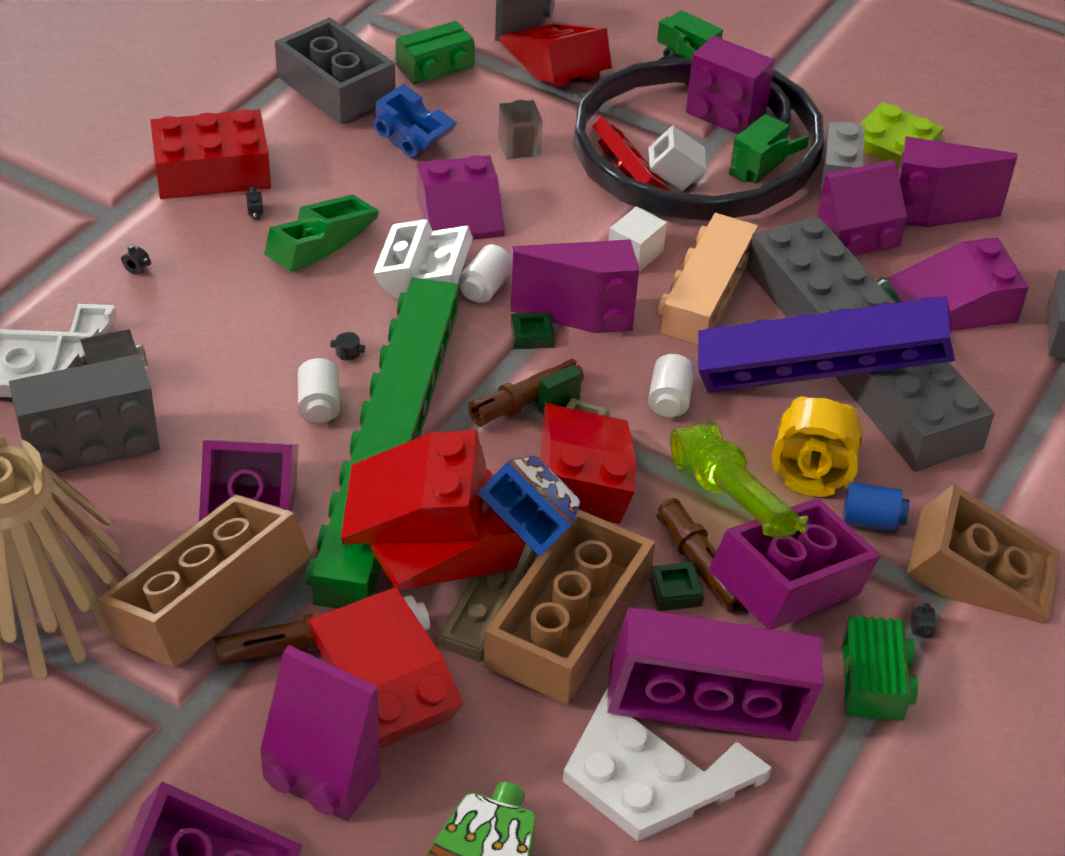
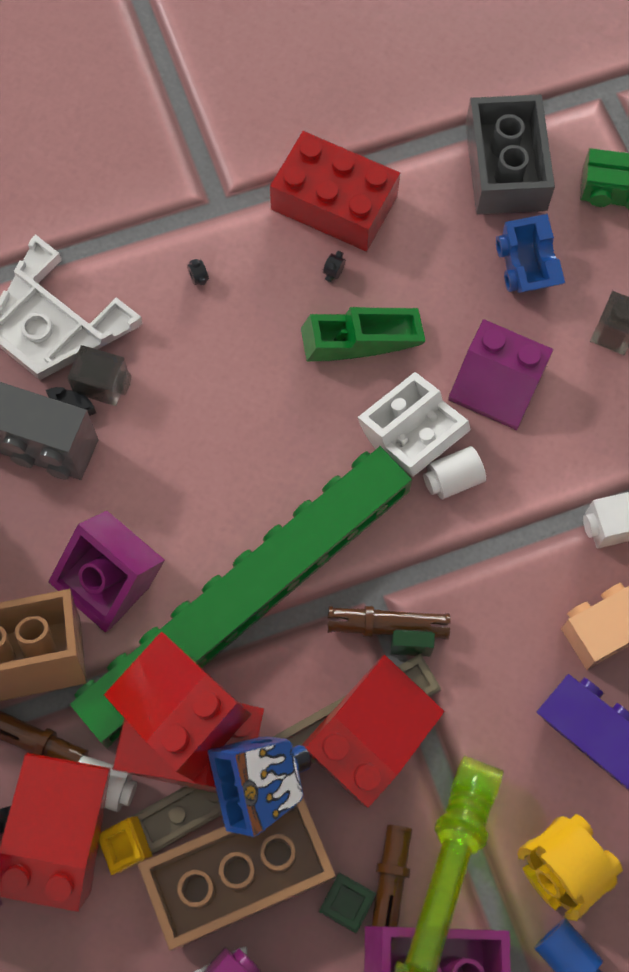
camera: 40 degrees right, 25 degrees up
white brick [297,358,340,423] -> none
black piece [330,332,366,361] -> none
magenta slope [510,239,639,333] -> none
dark green tile [510,313,555,349] -> none
white brick [648,354,695,418] -> none
none -> yellow tile [99,816,152,875]

